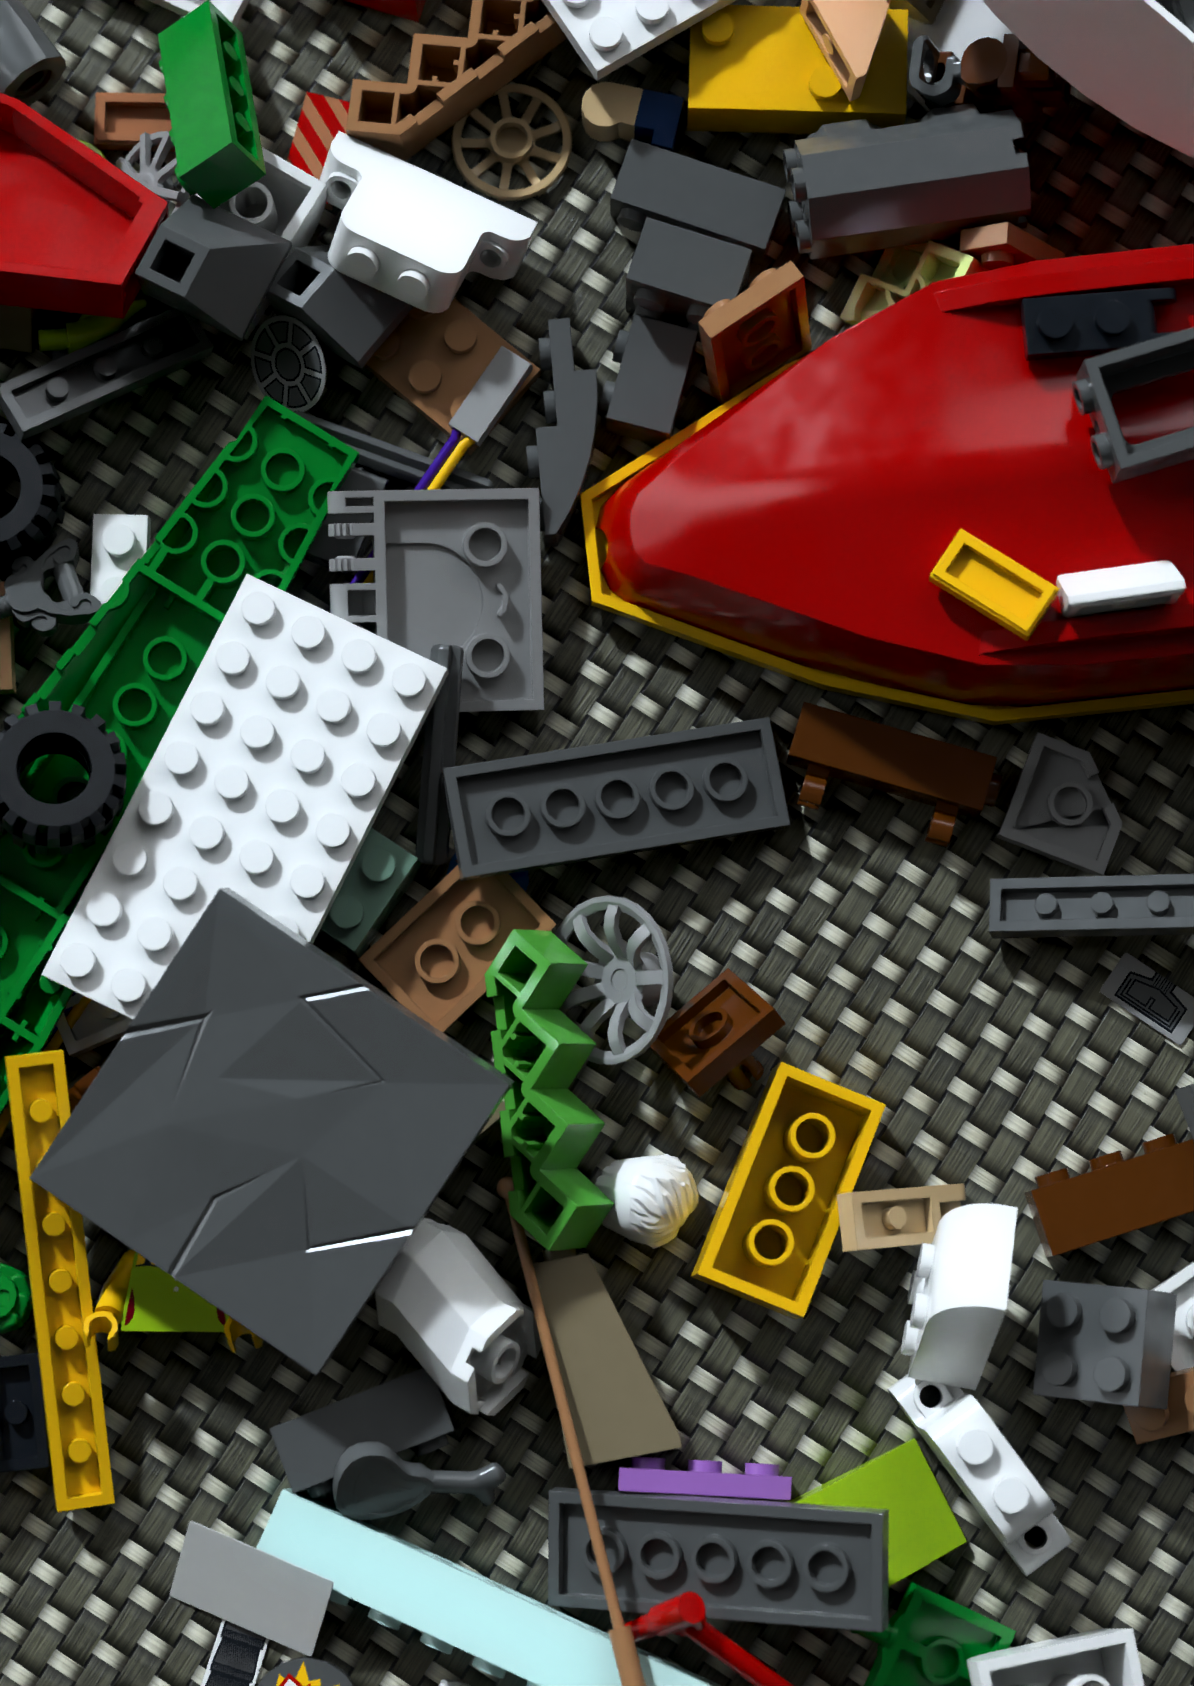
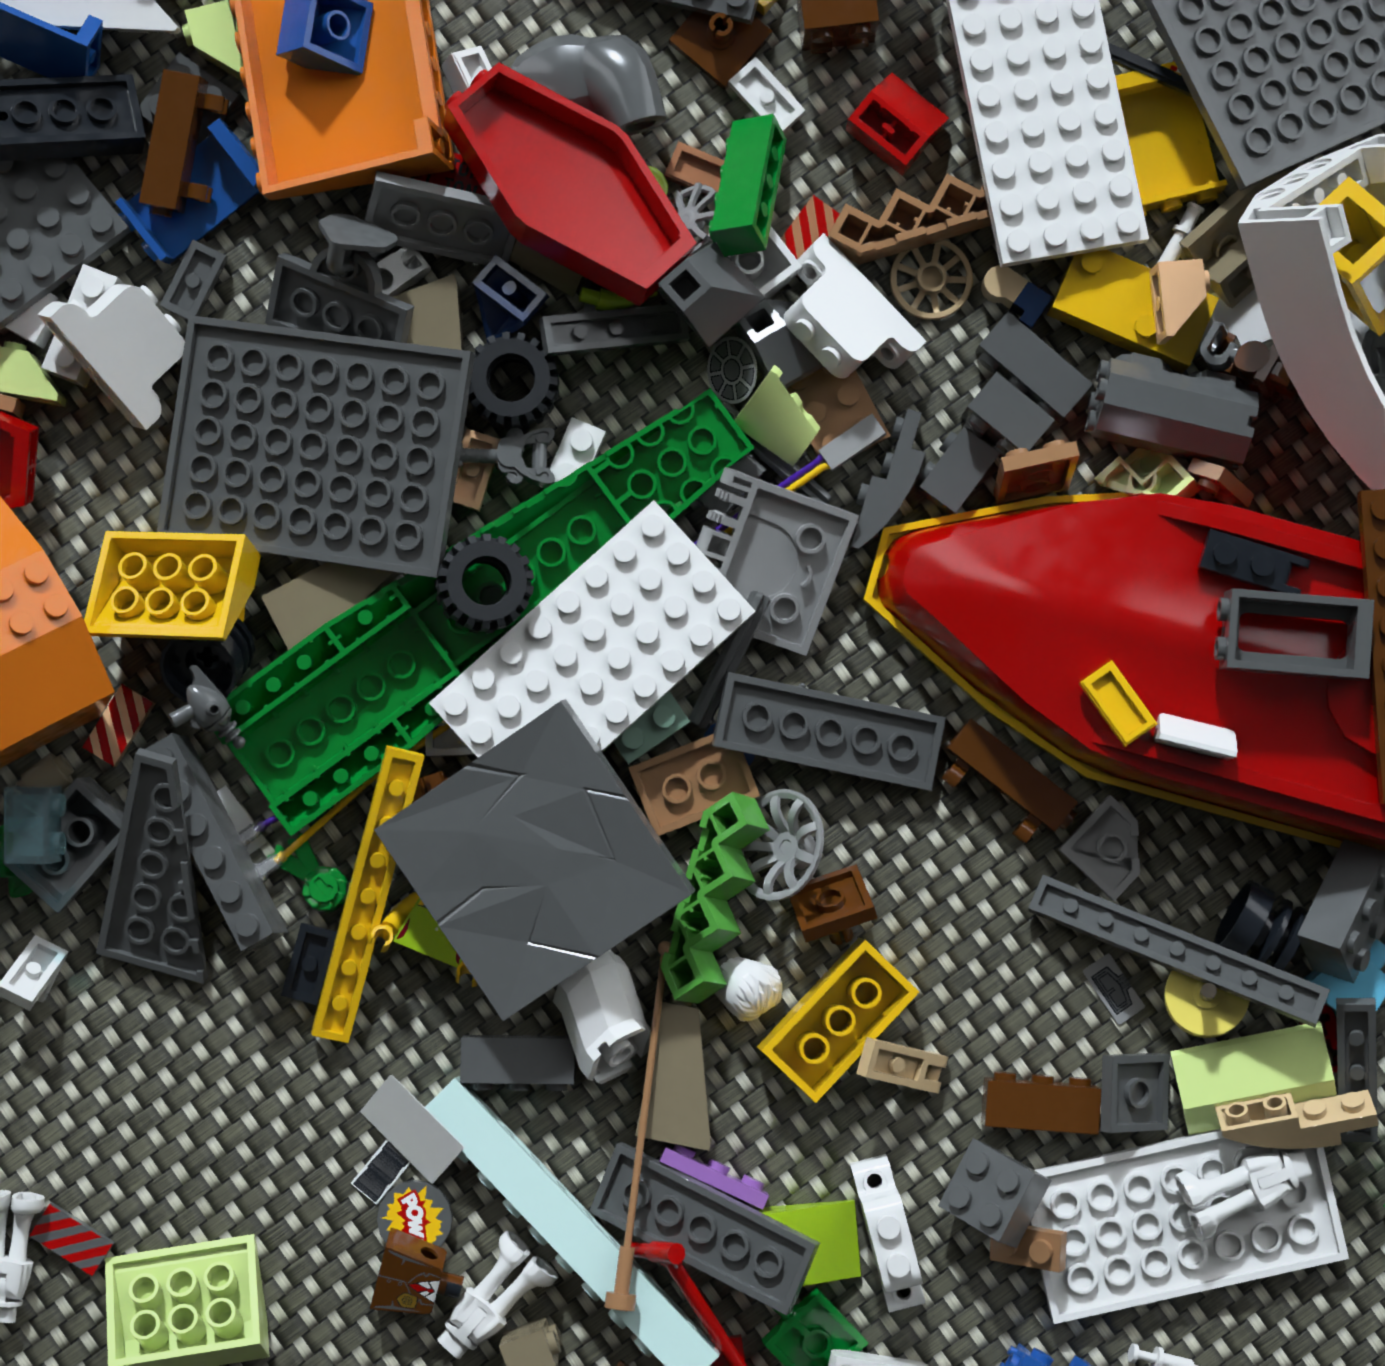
camera: 20 degrees right, 5 degrees up
dark grey piece [332,1441,506,1520] -> none
white brick [901,1204,1018,1390] -> none
none -> yellowish green slope [734,365,820,467]

